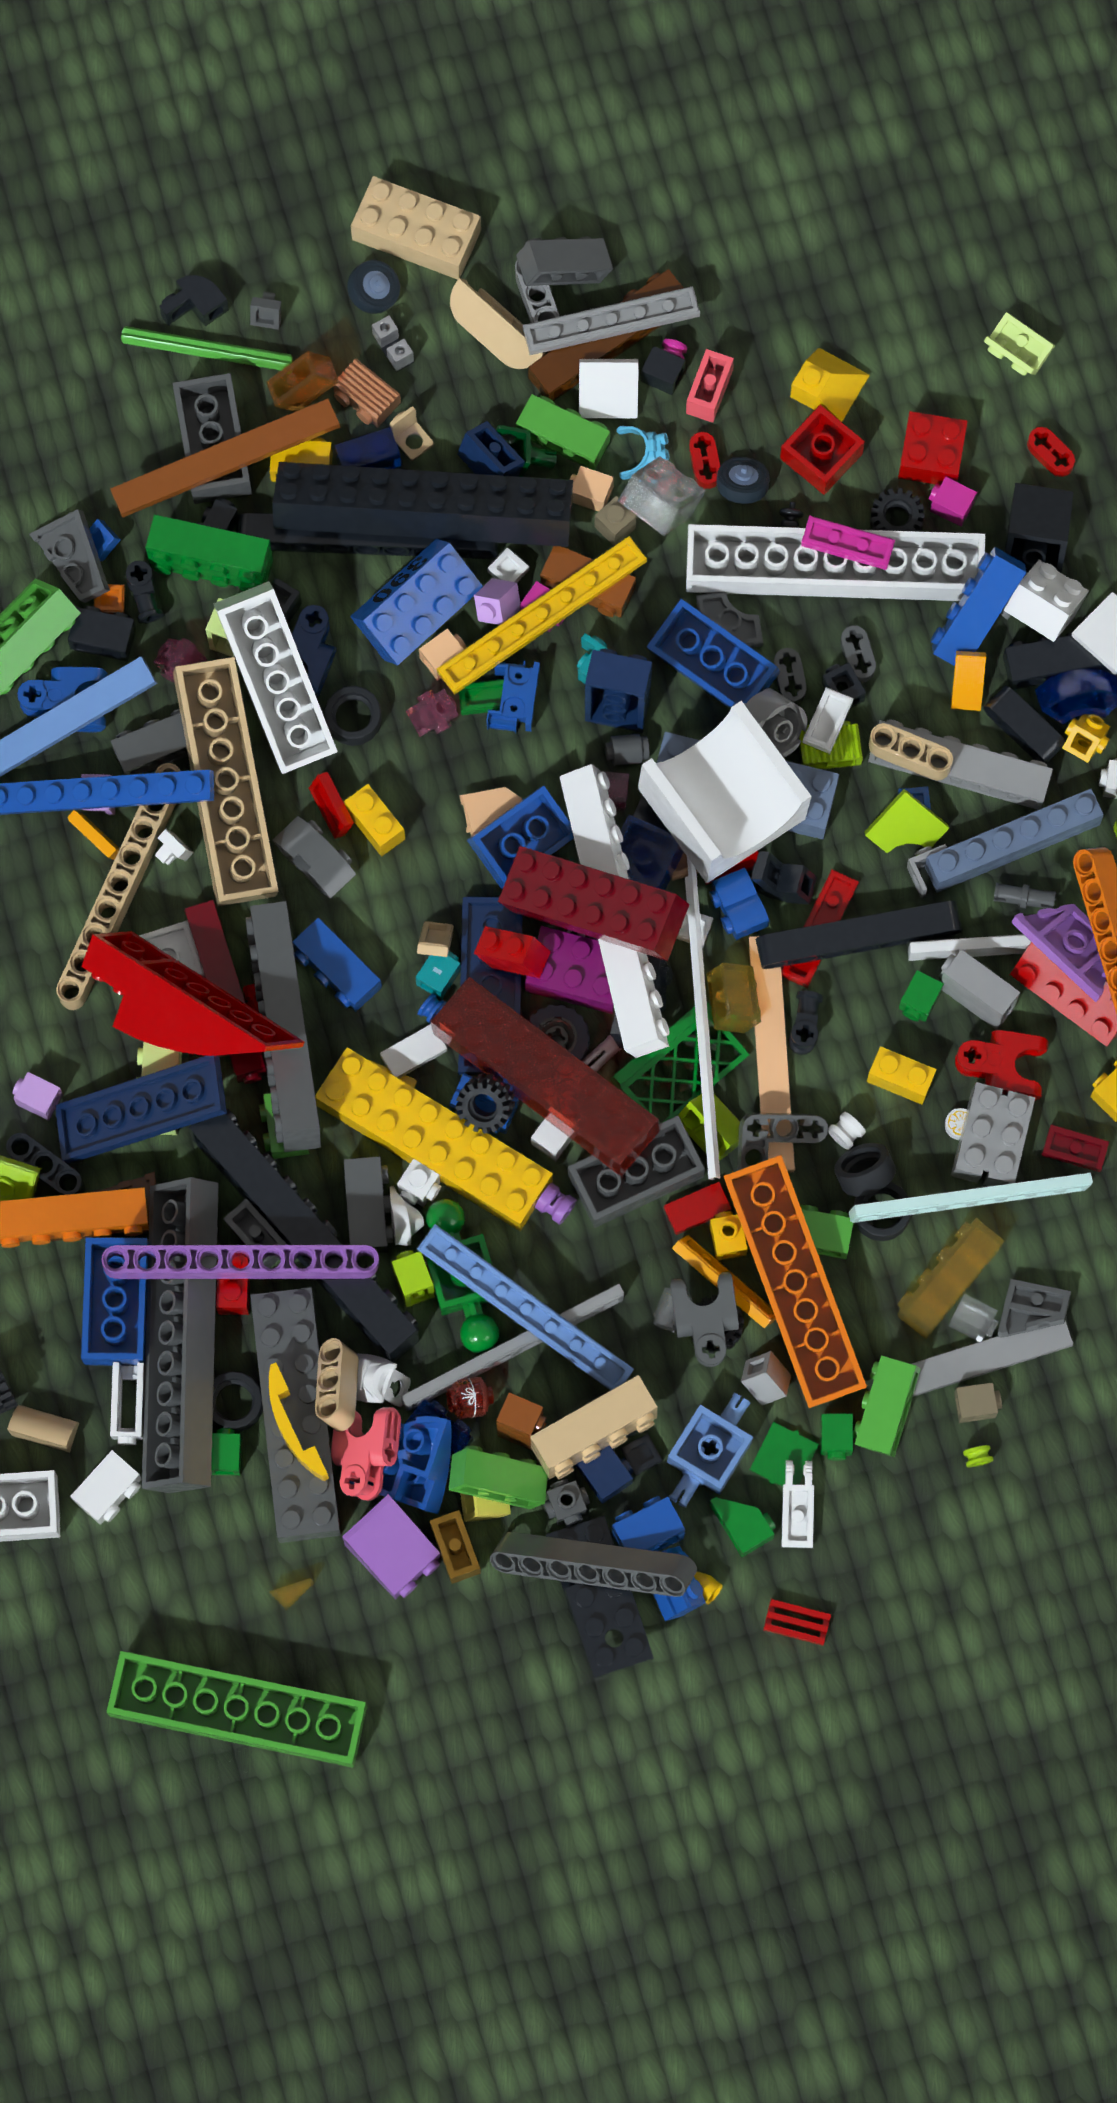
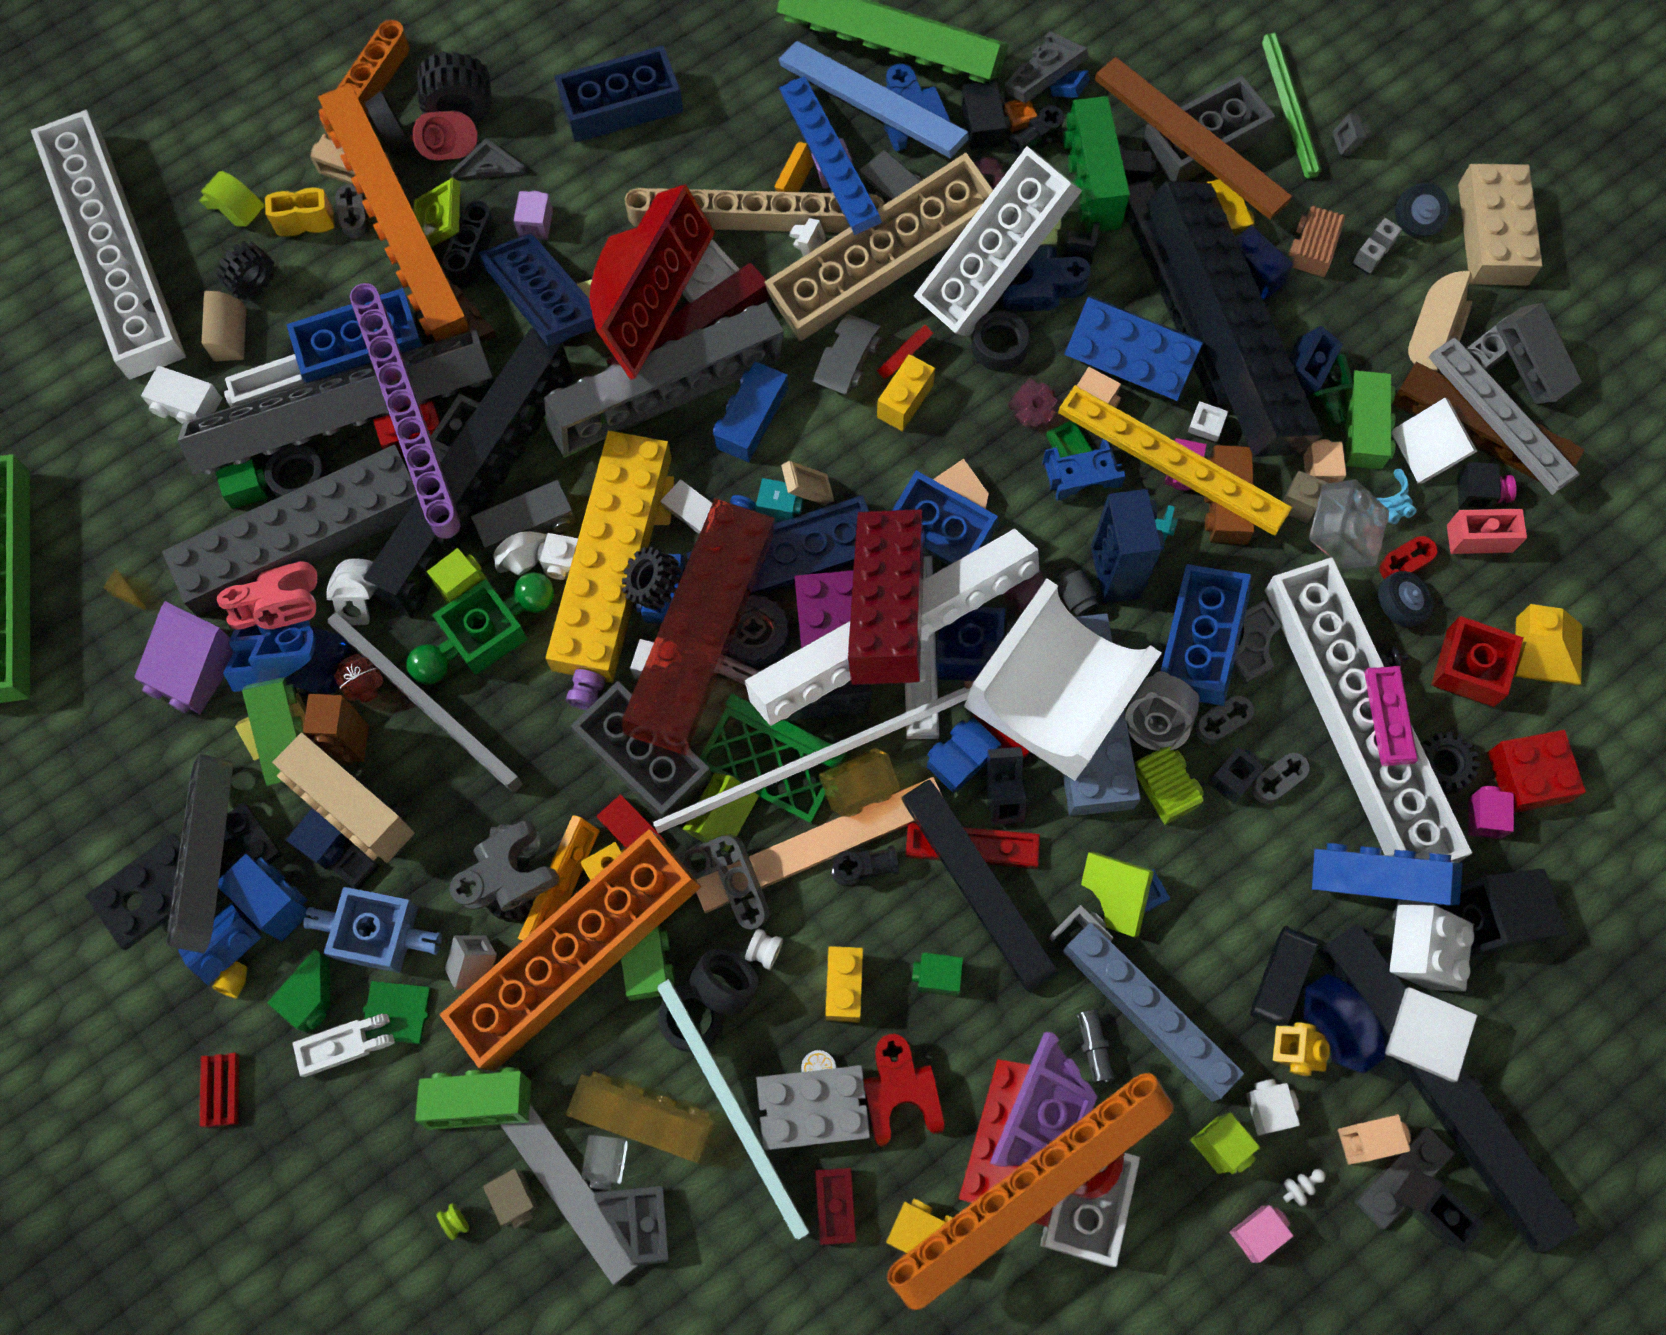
camera: 70 degrees right, 5 degrees down
black brick [159,275,229,327] -> none
clear orange brick [266,351,339,412] -> none
yellow slope [269,1362,329,1481] -> none
tan beam [315,1338,359,1431] -> none
tan bracket [390,406,434,461] -> none
medium blue tile [417,1224,634,1391] -> none
pearl gold brick [430,1510,481,1584] -> none
lavender brick [474,578,520,625] -> none
red brick [474,926,551,979] -> none
dark grey brick [544,1479,590,1527] -> none
white tile [802,687,854,754] -> none
green brick [820,1414,853,1461] -> none
light grey brick [869,720,1053,810] -> none
tan beam [869,723,953,781] -> none
white tile [908,934,1031,961] -> none
light grey brick [939,949,1020,1030] -> none
light orange tile [951,651,986,711] -> none
red beam [1027,427,1075,477] -> none

